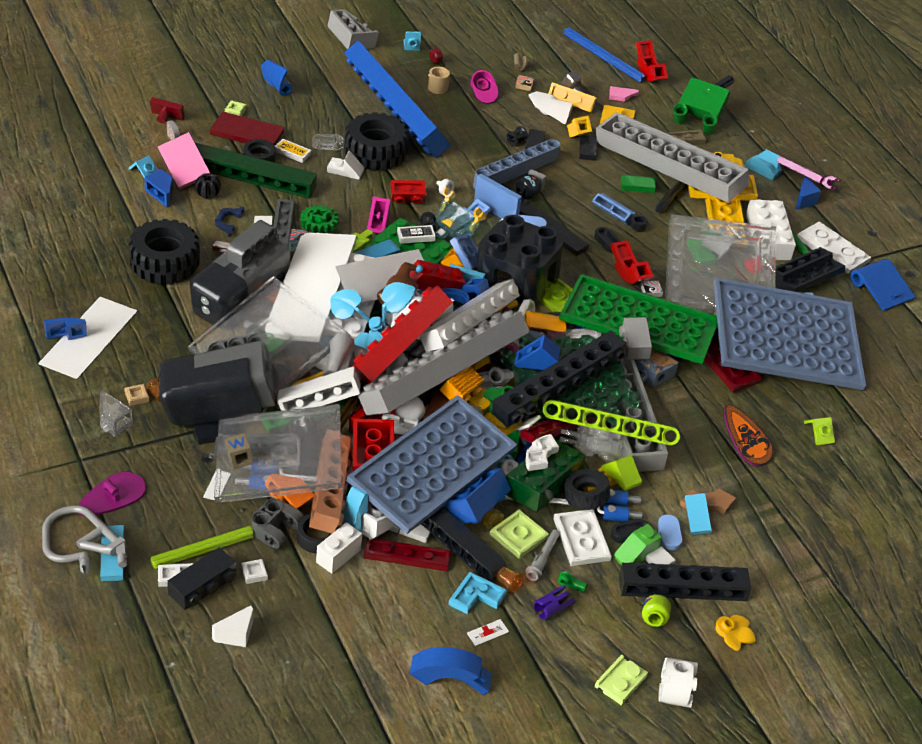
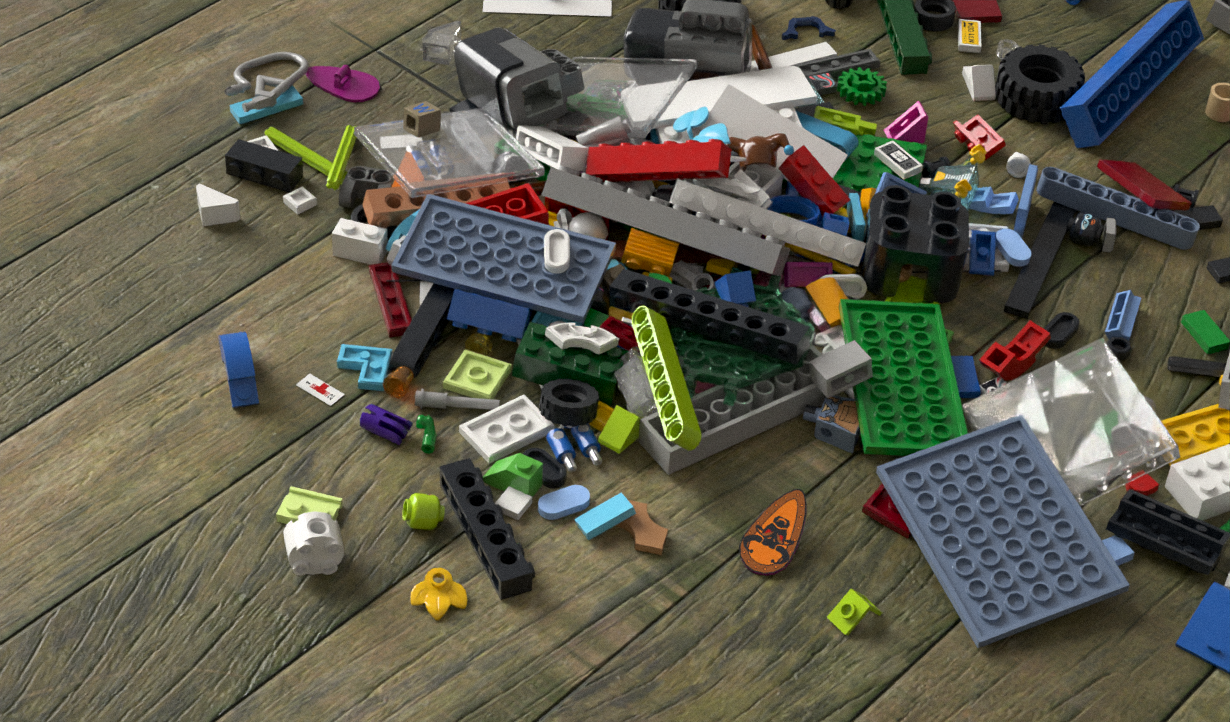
camera: 70 degrees right, 0 degrees up
none -> lime axle [326,125,358,190]
none -> white tile [544,229,570,273]
none -> dark red tile [1097,159,1191,211]

